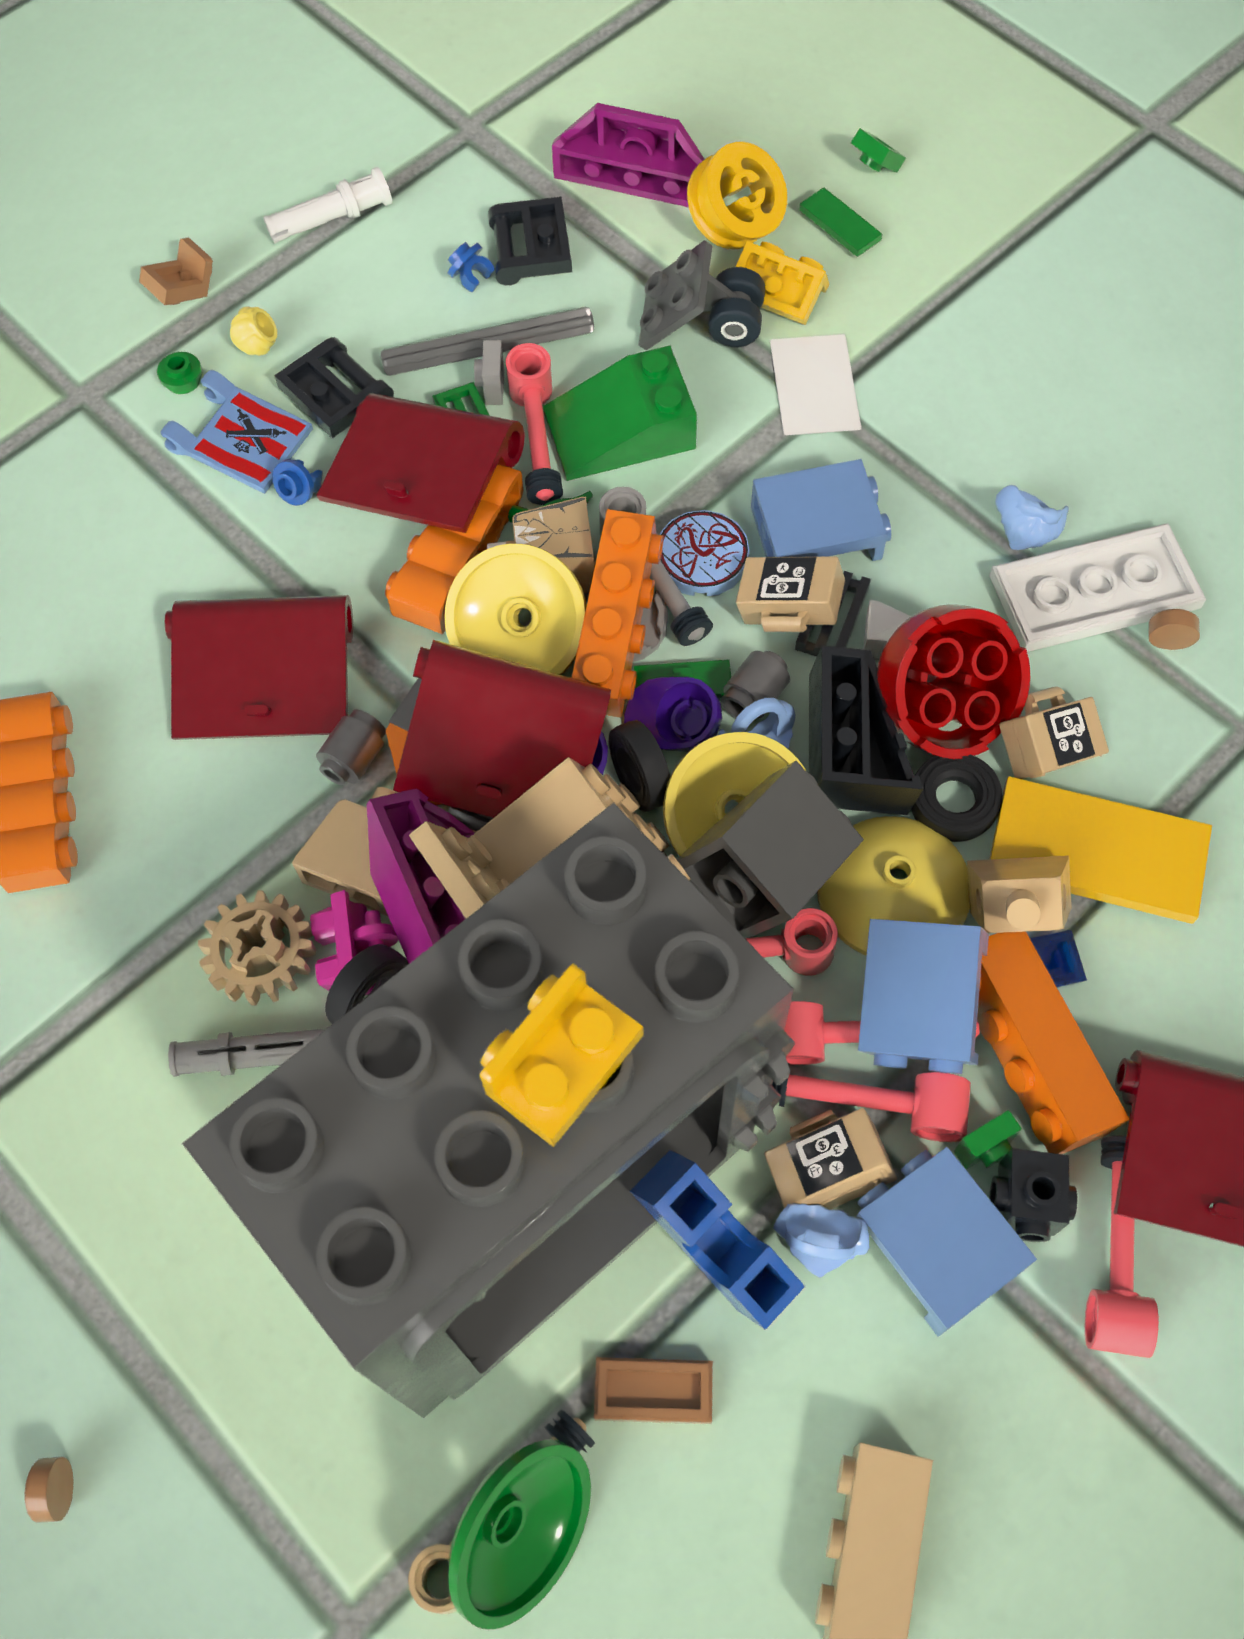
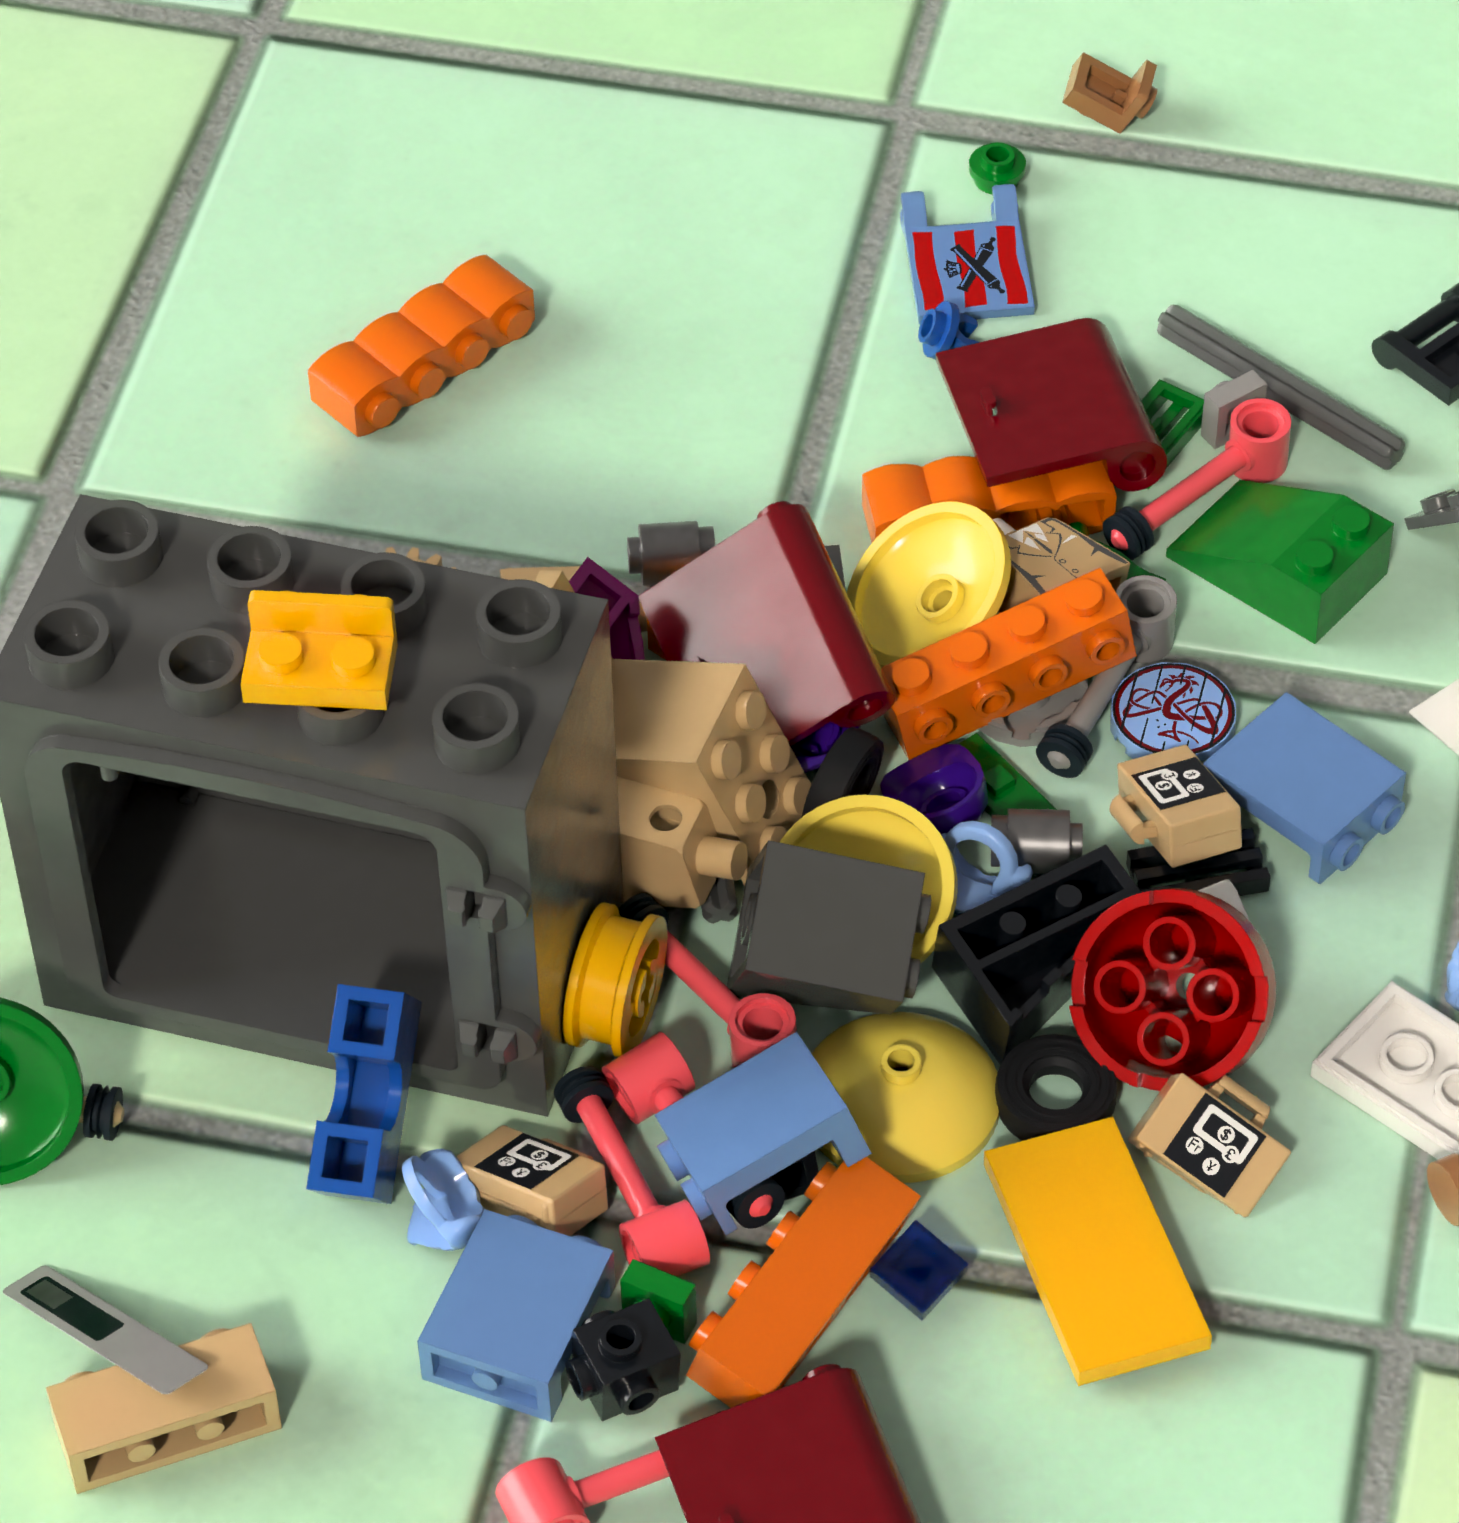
camera: 55 degrees right, 15 degrees down
dark red door [165,595,353,740] -> none
light yellow piece [230,306,277,356] -> none
white pin [263,167,392,244] -> none
black plate [274,337,394,438] -> none
blue plate [447,242,495,292] -> none
medium nougat tile [594,1357,713,1424] -> none
tan torso [967,855,1072,933] -> none
none -> light grey sticker [3,1266,208,1394]

